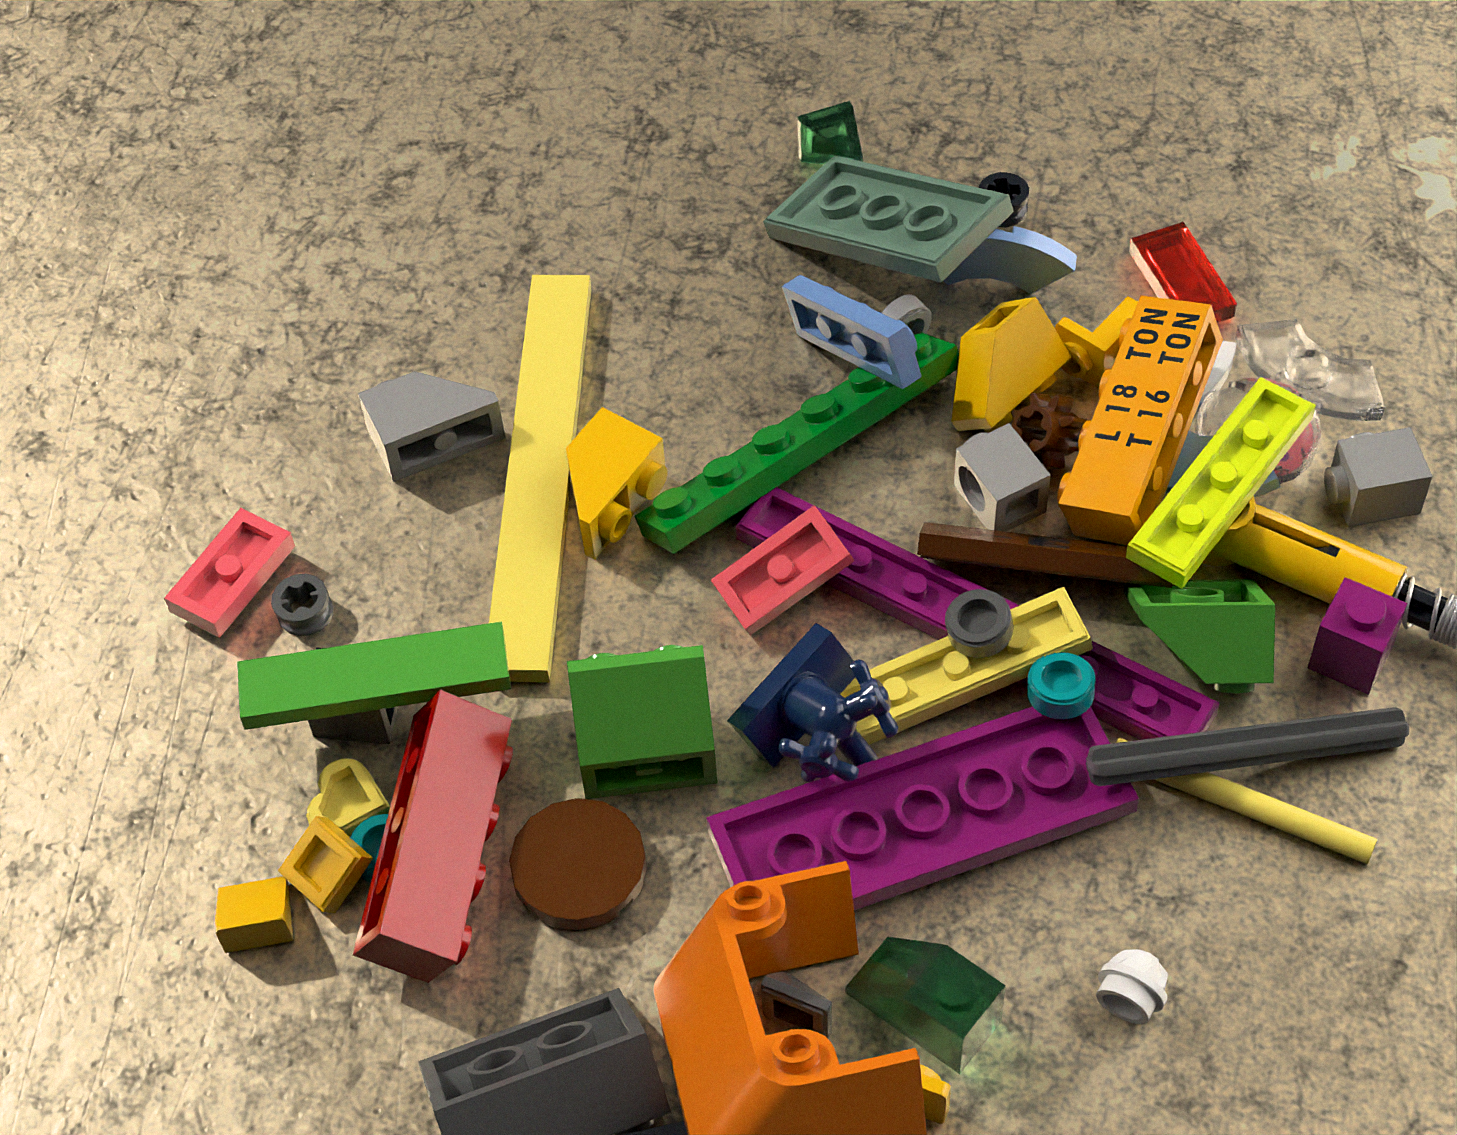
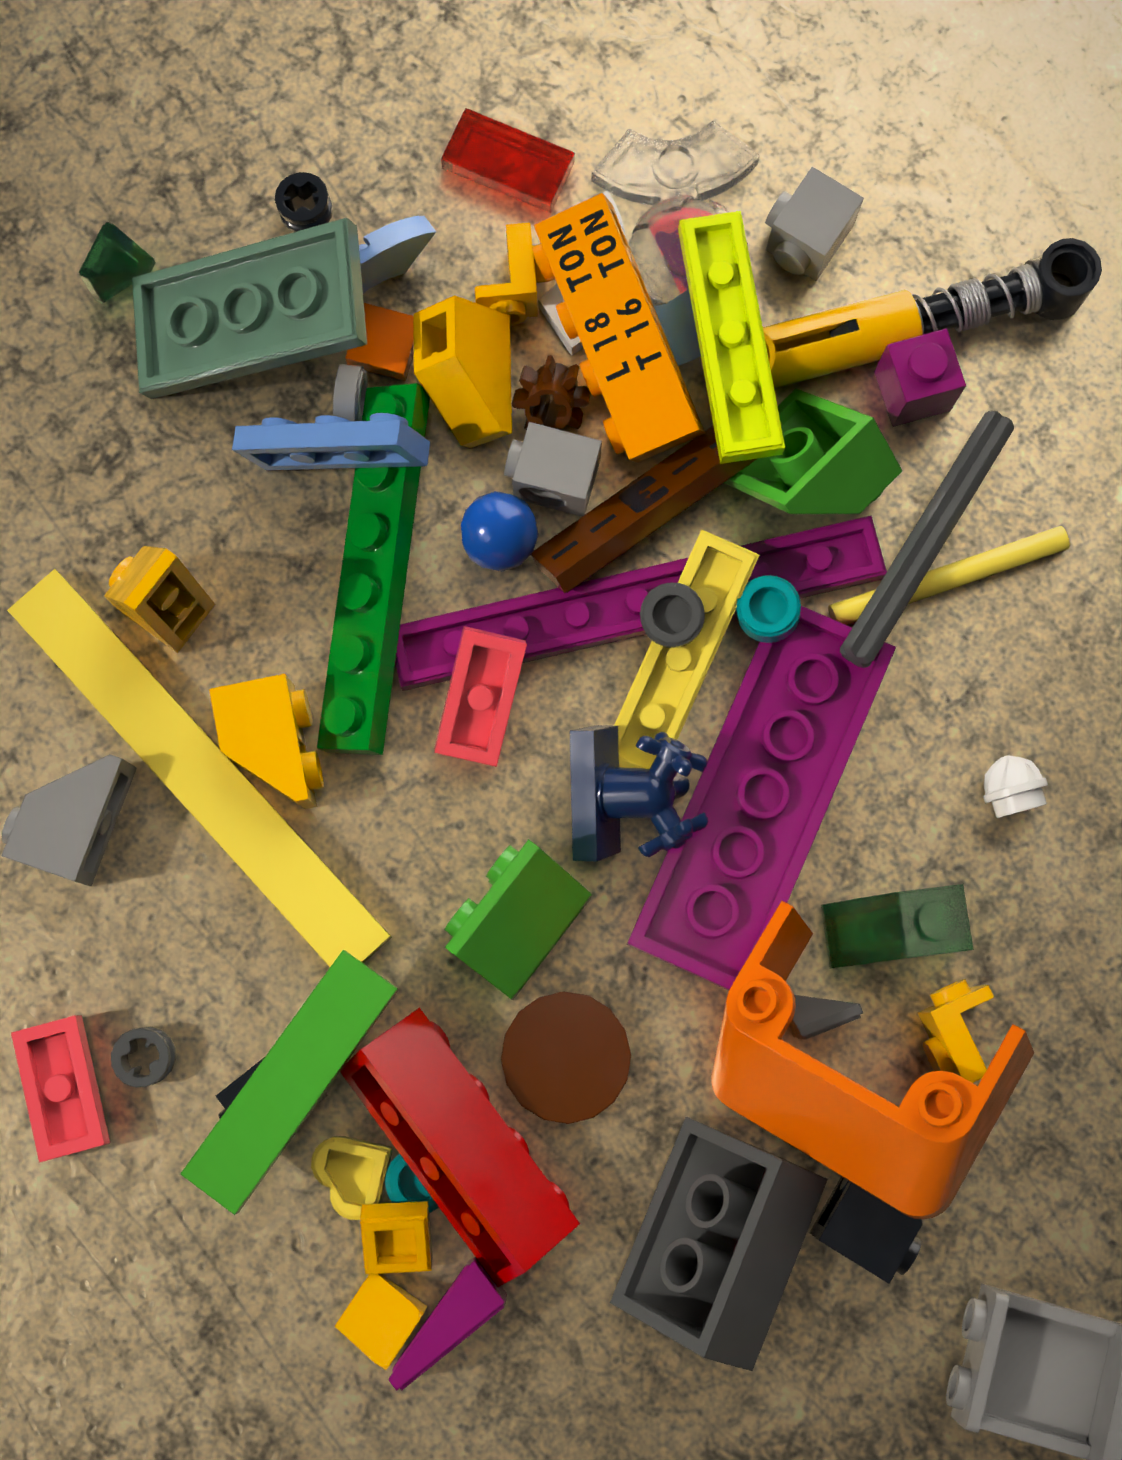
camera: 50 degrees left, 25 degrees up
none -> yellow slope [104,546,216,653]
none -> orange tile [345,303,414,381]
none -> magenta slope [388,1256,507,1391]
none -> blue piece [461,491,539,572]

